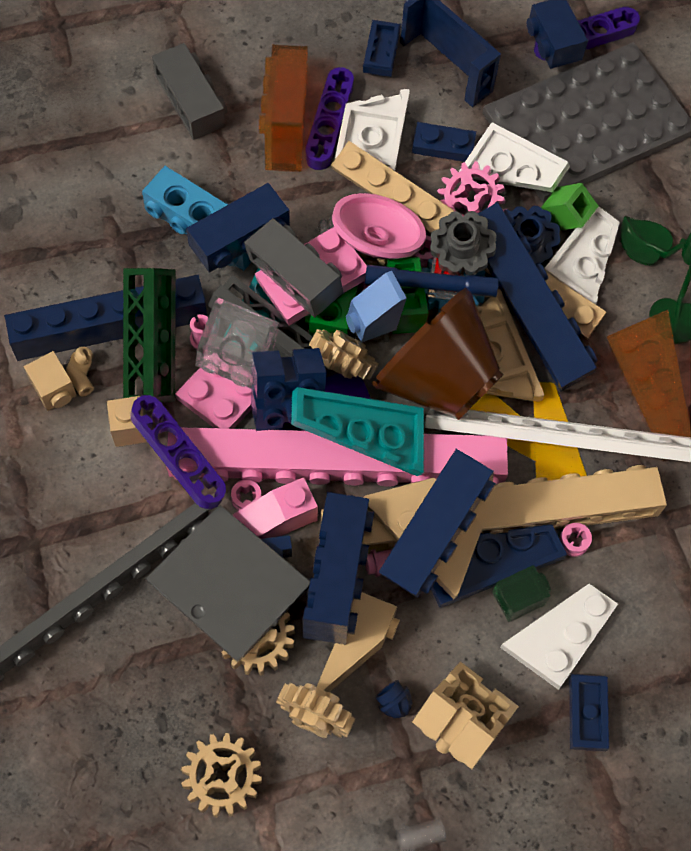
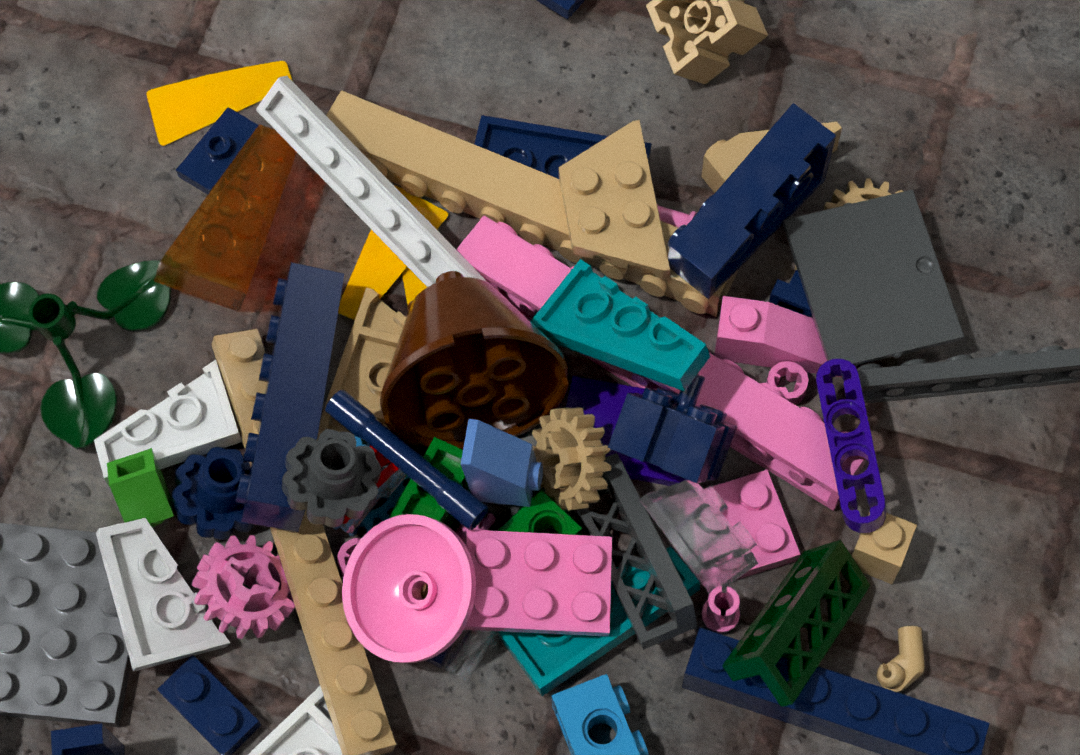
camera: 140 degrees left, 0 degrees up
tan brick [23,351,77,411] -> none
tan gear [181,733,262,818] -> none
dark blue brick [186,183,290,273] -> none
dark grey brick [244,218,344,318] -> none
tan gear [276,683,355,738] -> none
dark blue plate [375,680,413,718] -> none
dark blue wedge [379,448,496,598] -> none
clear green brick [492,565,551,622] -> none
white wing [500,584,618,690] -> none
bright pink bush [559,523,592,557] -> none

